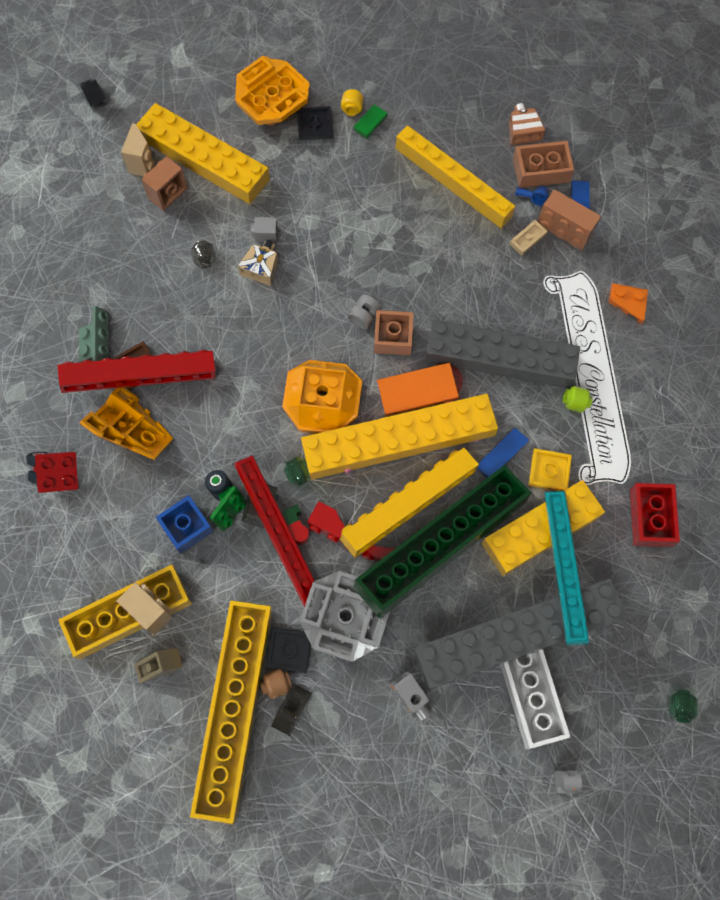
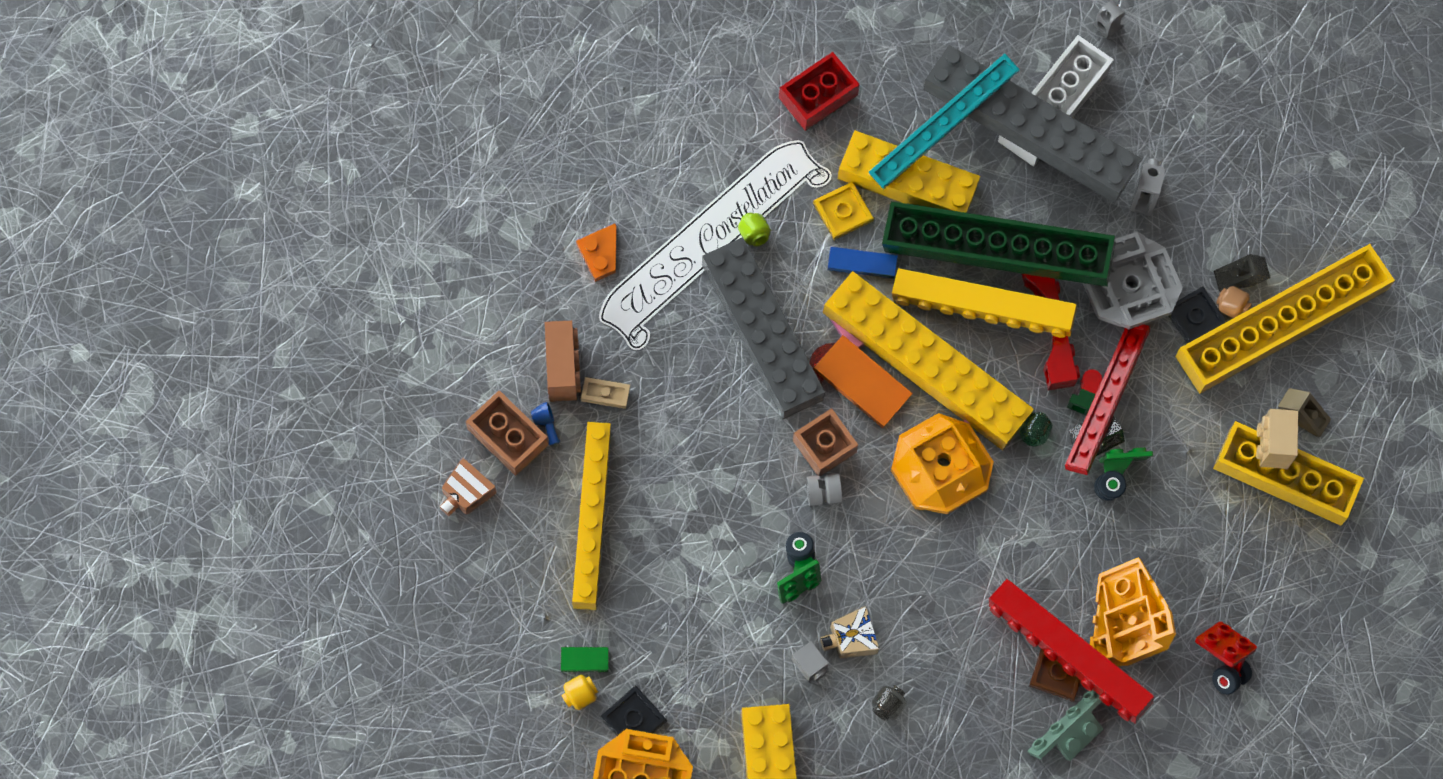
camera: 130 degrees left, 0 degrees up
blue brick [155,495,214,554] -> none
blue tile [571,181,590,209] -> none
none -> green plate [777,532,822,604]

